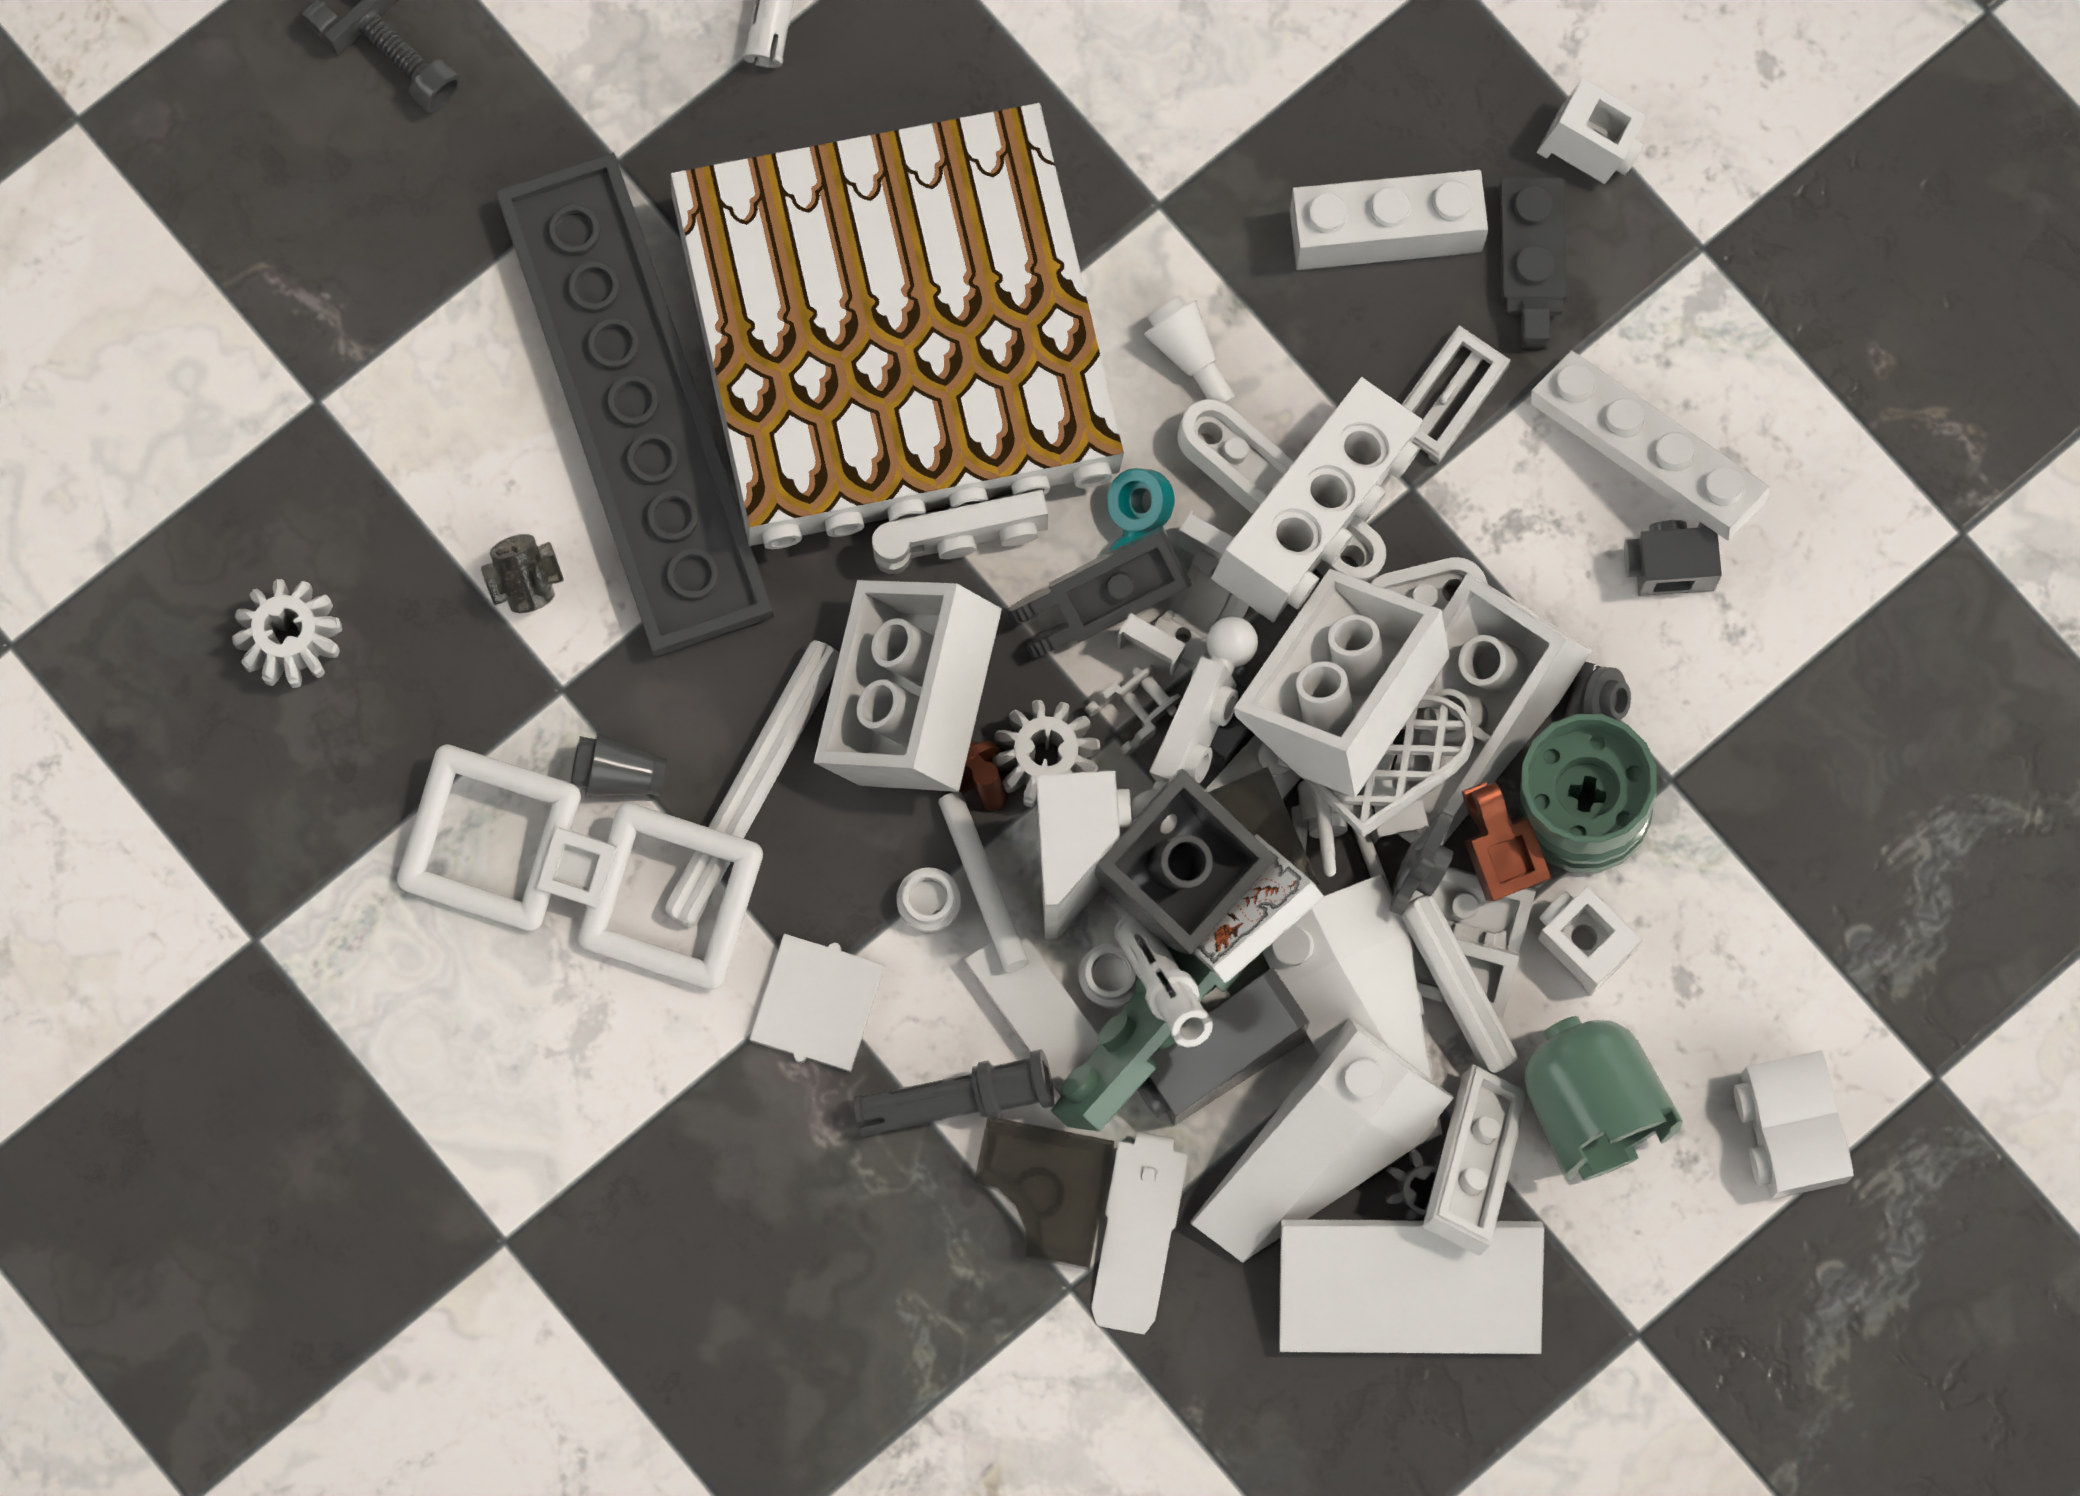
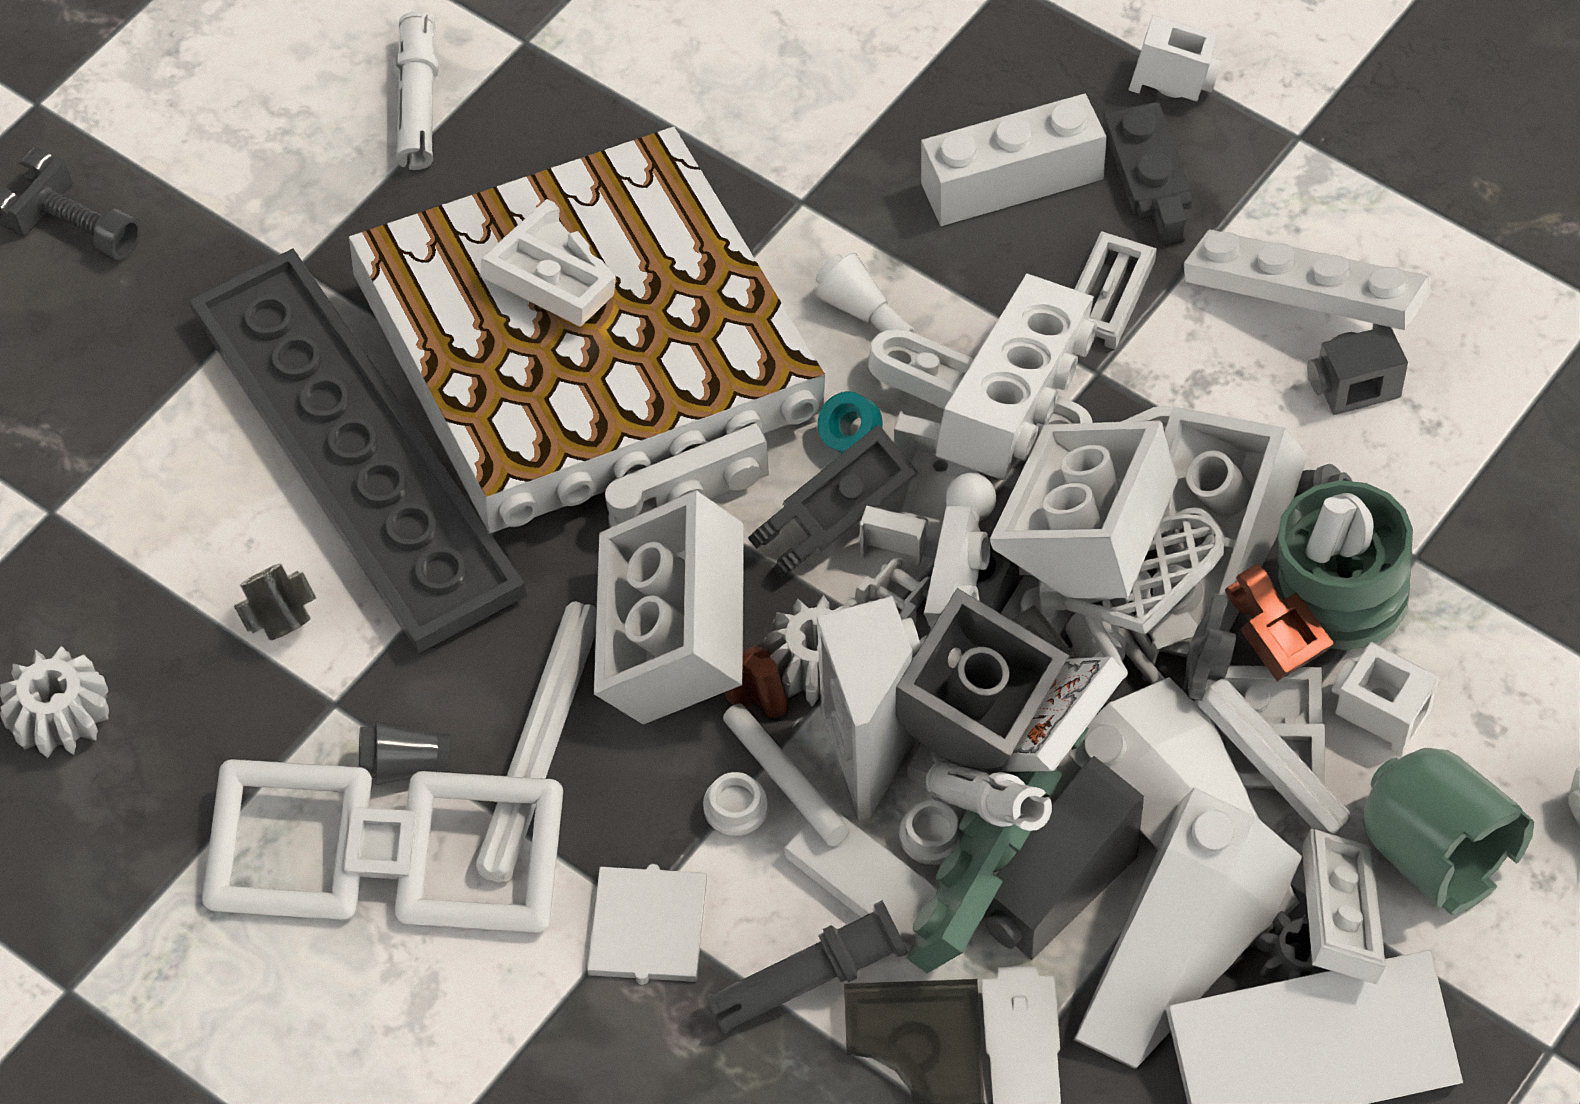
camera: 10 degrees left, 20 degrees down
none -> white wing [480,199,616,327]
none -> white plate [1305,493,1373,563]

